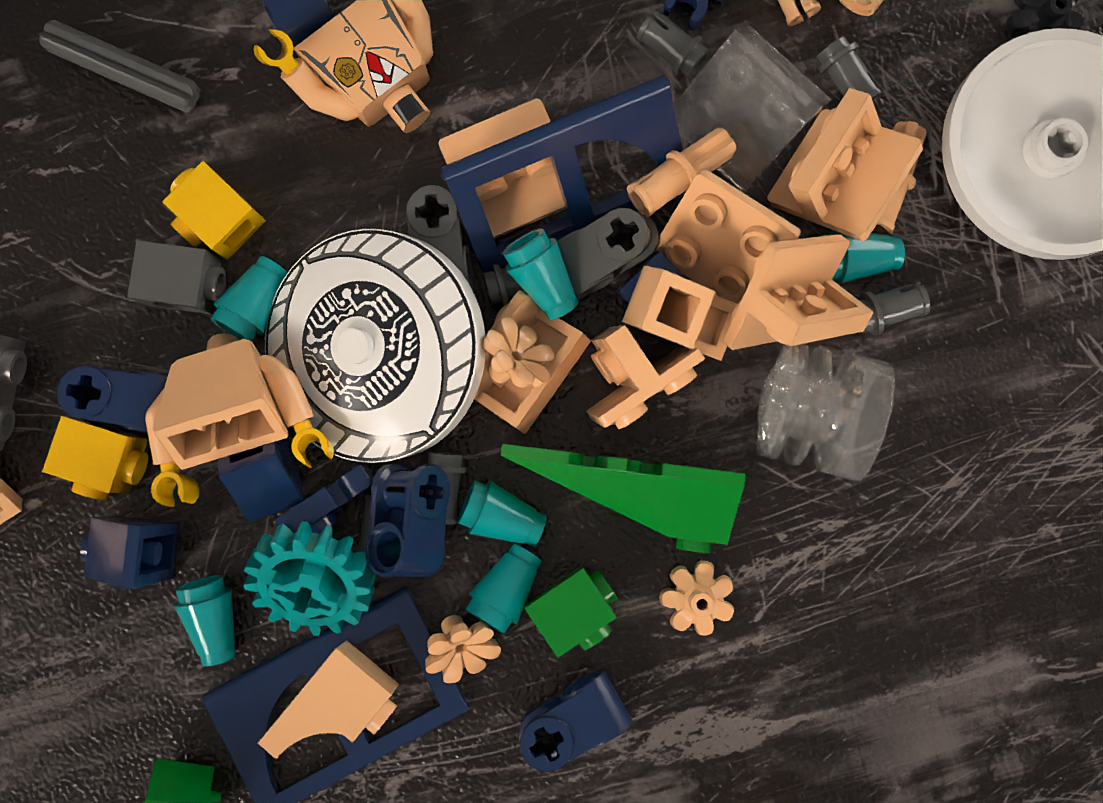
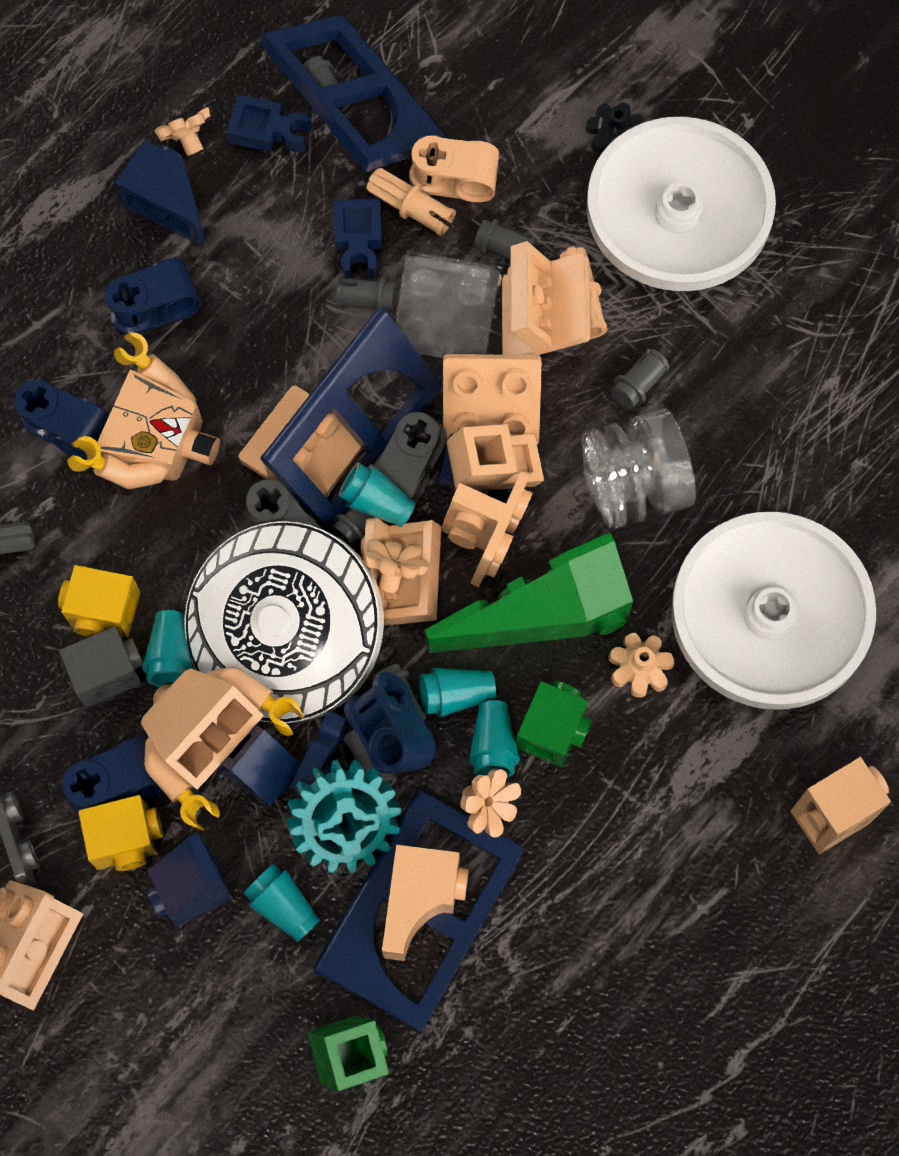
camera: 30 degrees left, 15 degrees down
dark blue piece [519,669,633,772] -> none
light nougat axle [627,128,737,217] -> none
light nougat bracket [723,234,874,350] -> none
teal cone [819,230,905,285] -> none
none -> white dish [671,512,876,710]

